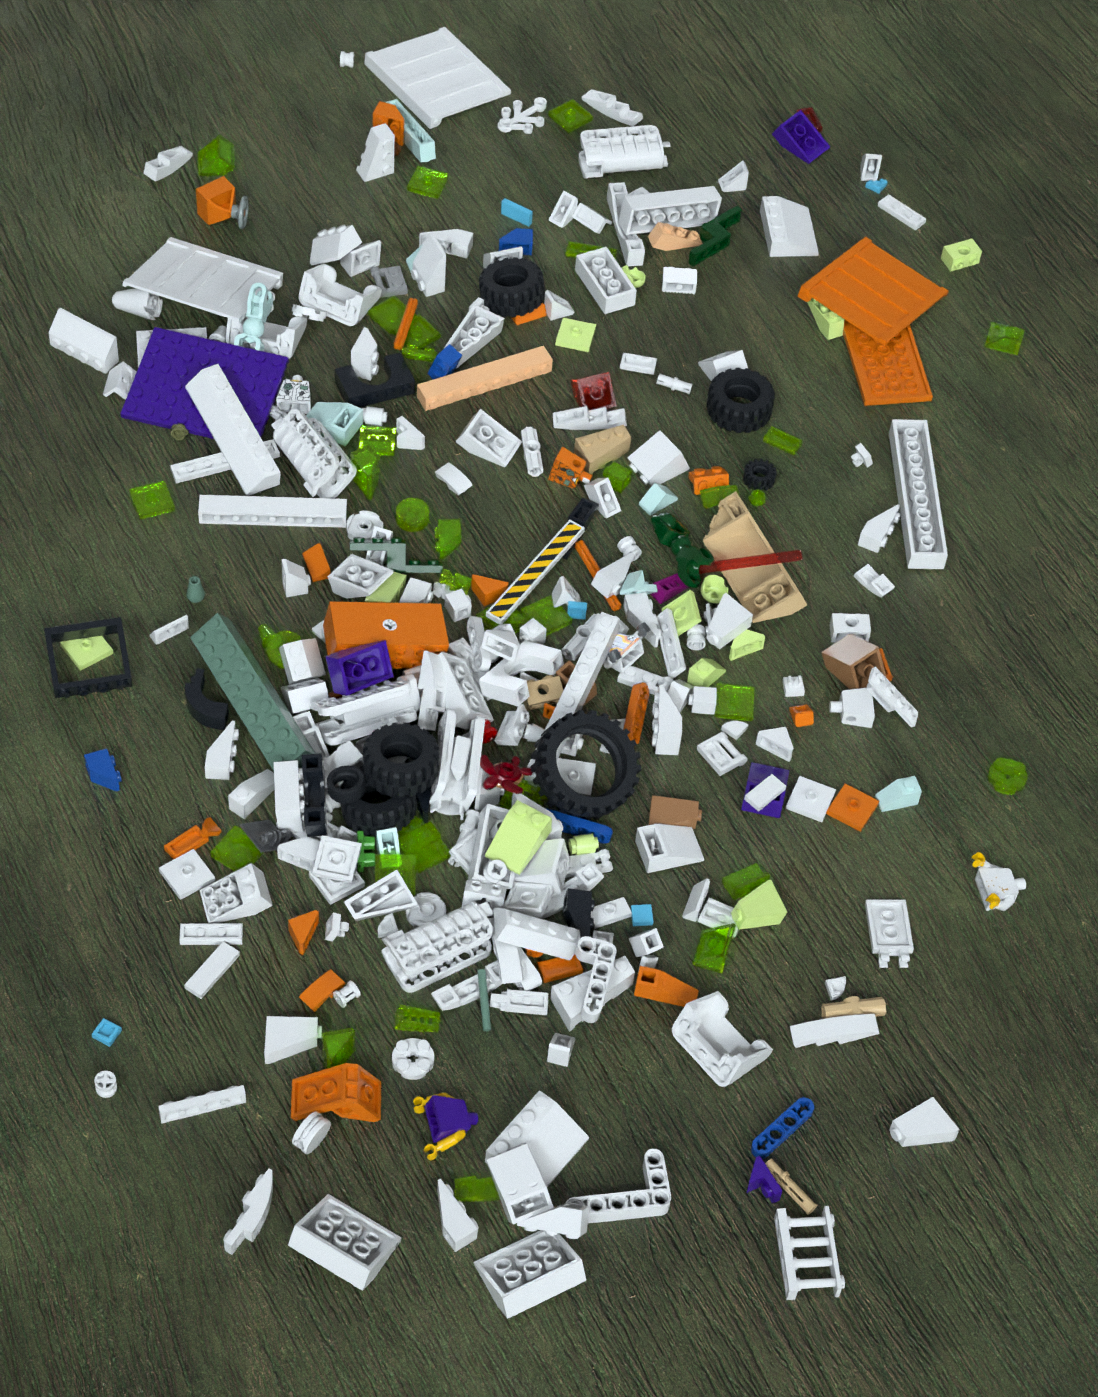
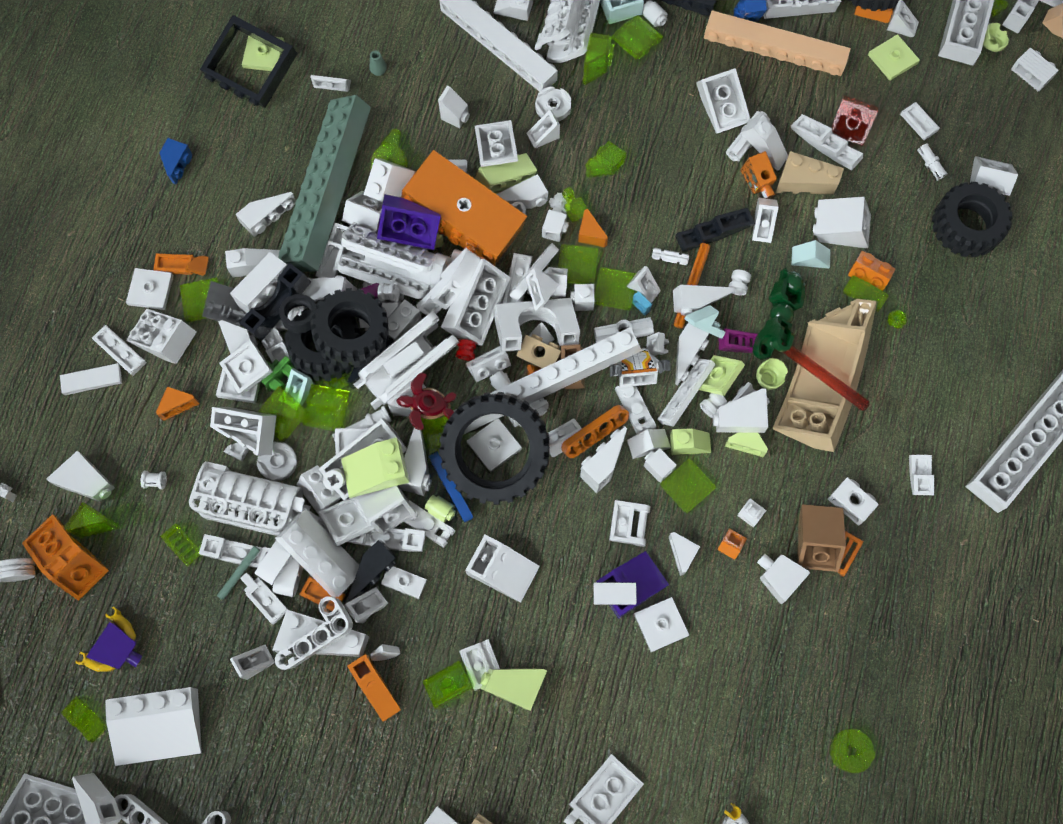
camera: 50 degrees right, 20 degrees up
black arch [185,668,229,730] -> none
orange slope [299,969,346,1012] -> none
orange slope [302,543,331,582] -> none
white tile [325,912,349,942] -> none
bracket [350,537,443,573] -> none
white plate [392,1038,434,1080] -> none
white slope [396,416,425,450] -> none
clear neon green head [396,498,430,532] -> none
white slope [435,462,472,495] -> none
white slope [437,1179,479,1252] -> none
tile [486,520,585,624] -> none
white slope [486,1143,554,1224] -> none
clear neon green brick [603,462,632,493] -> none
white brick [628,928,664,957] -> none
medium azure tile [631,904,654,926] -> none
medium nougat slope [648,795,702,829] -> none
white windscreen [672,991,773,1087] -> none
white slope [682,879,710,922] -> none
white tile [721,721,748,740] -> none
clear neon green bracket [722,863,770,900] -> none
black tyre [743,458,777,492] -> none
clear neon green tile [763,426,803,455] -> none
white tile [825,976,846,1001] -> none
orange plate [826,784,879,832] -> none
white tile [851,443,873,467] -> none
white slope [858,505,901,553] -> none
white bracket [866,667,918,727] -> none
light aqua slope [875,776,922,812] -> none
none -> white axle [652,248,689,265]
none -> white slope [741,115,788,171]

